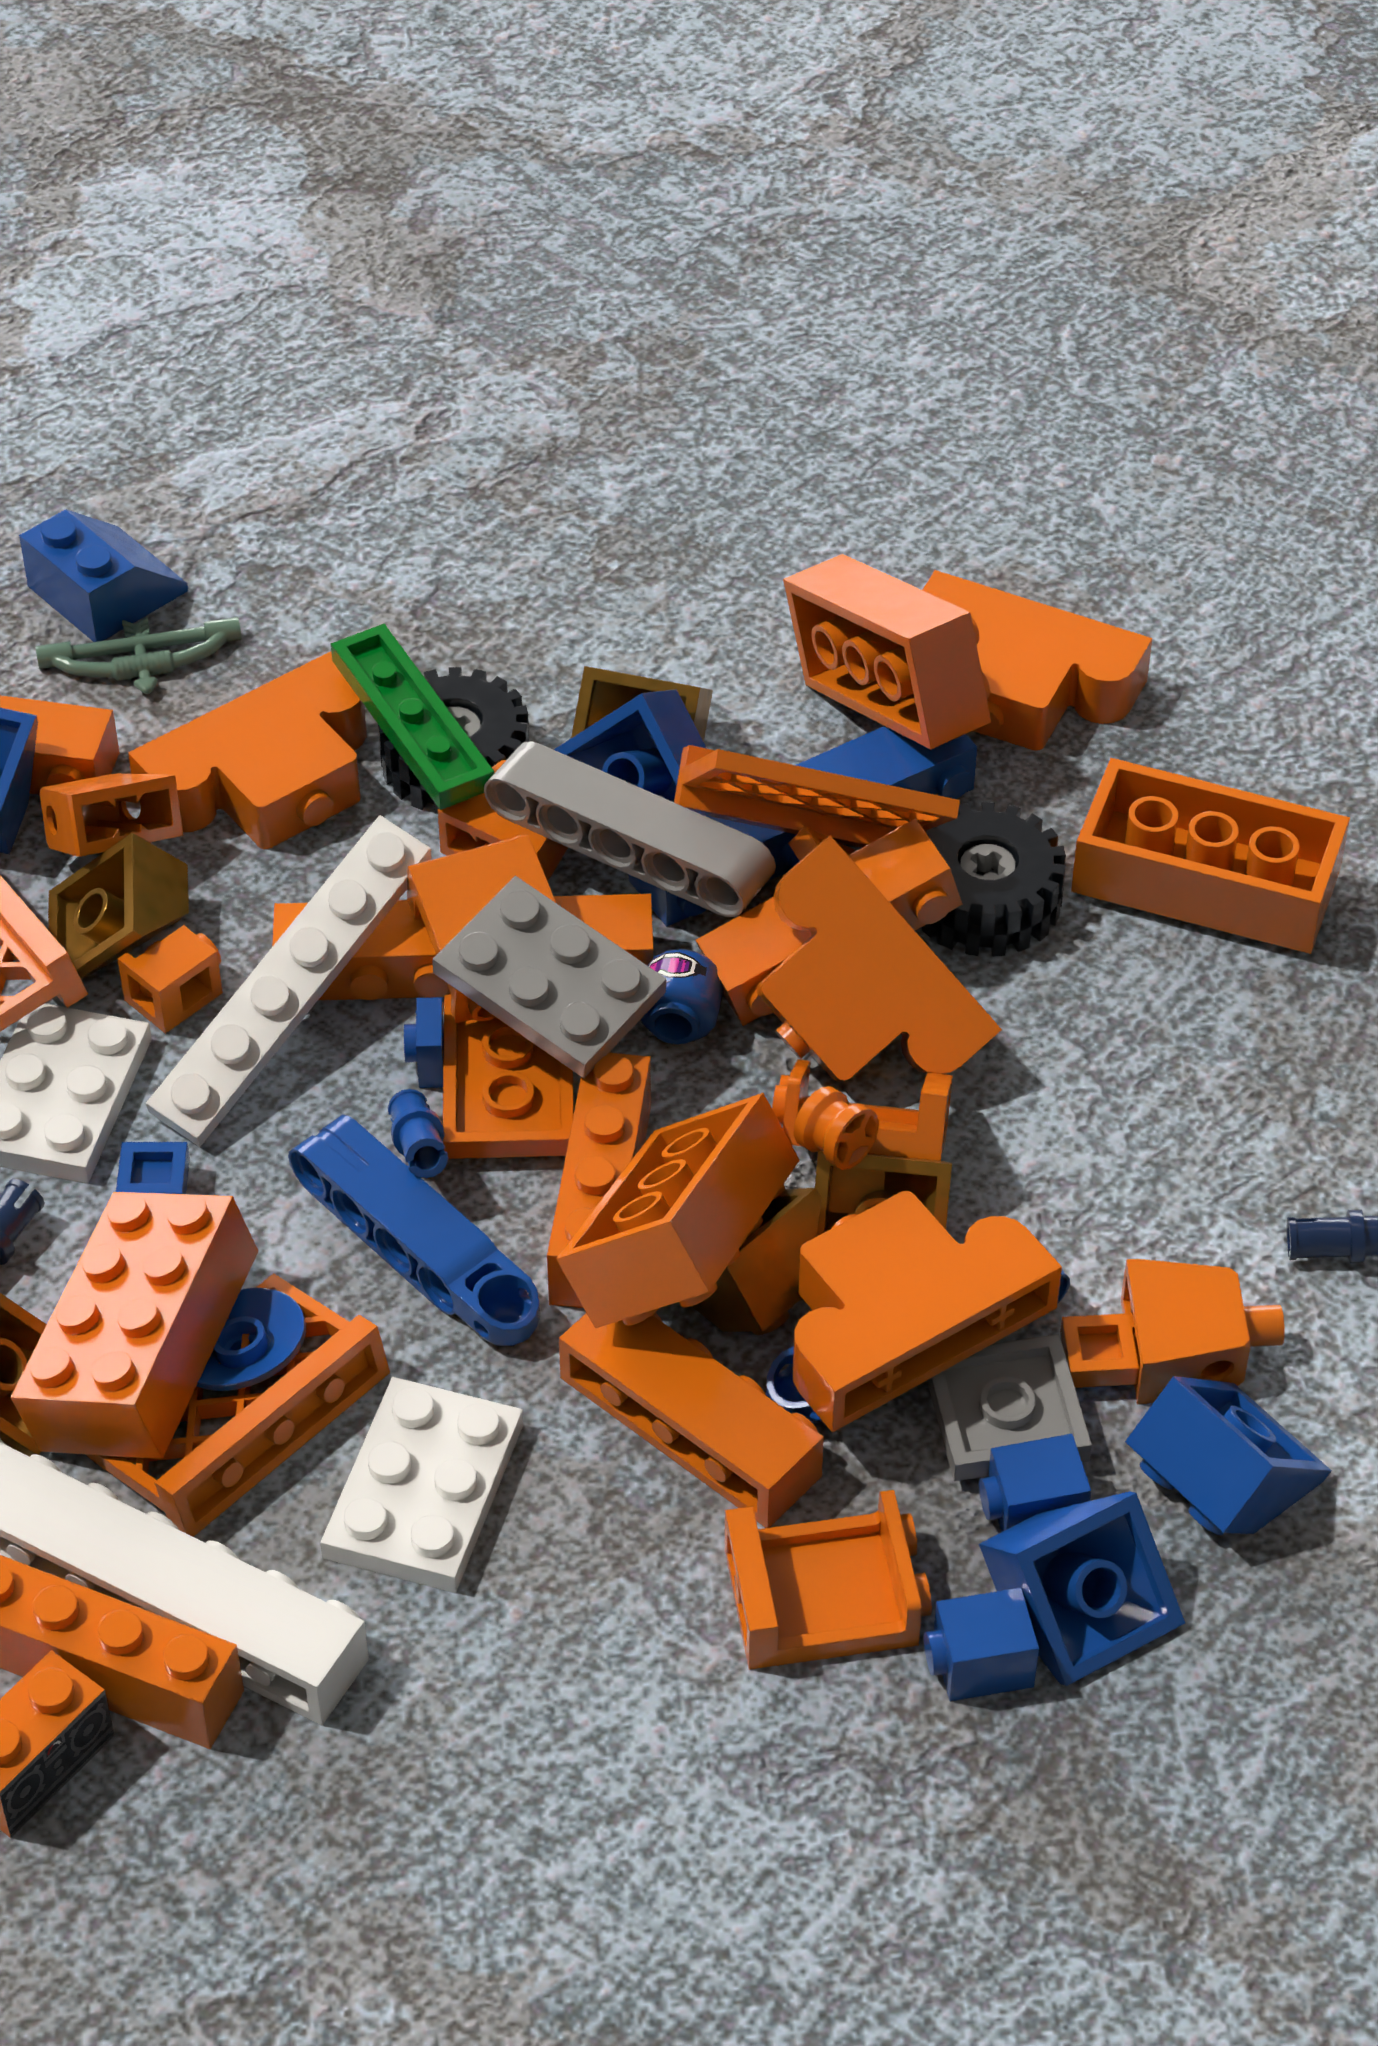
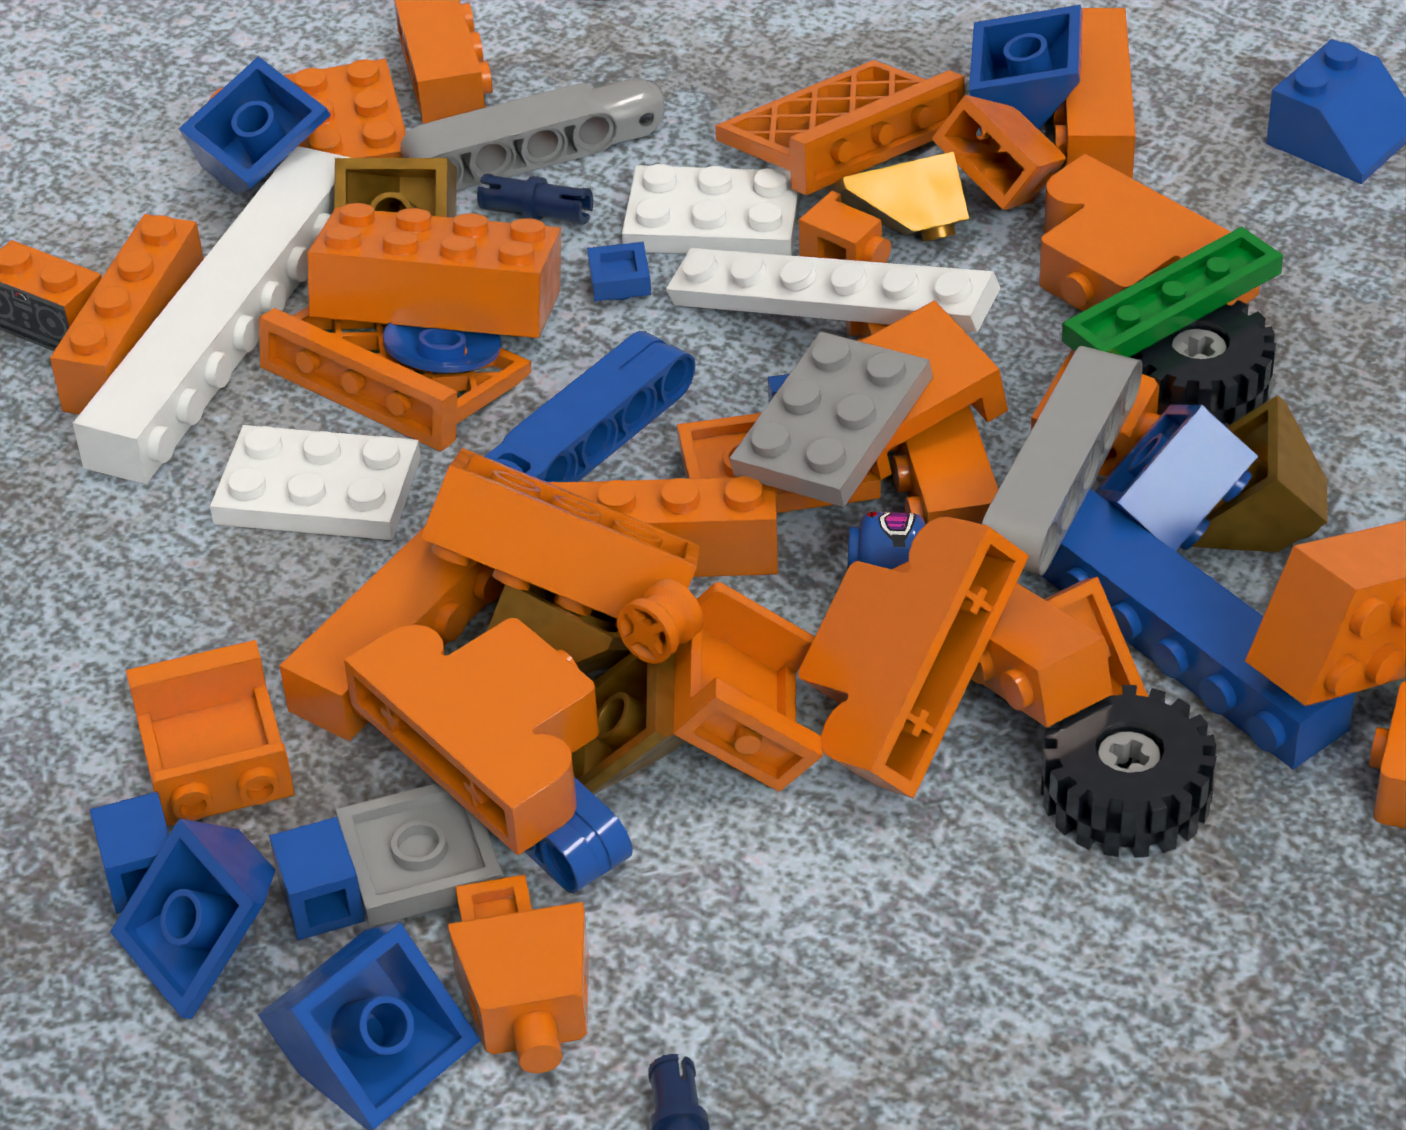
camera: 85 degrees right, 5 degrees down
sand green piece [35,617,242,694] -> none
blue pin [388,1089,448,1178] -> none
orange fence [674,745,960,848] -> none
orange brick [1071,758,1350,954] -> none

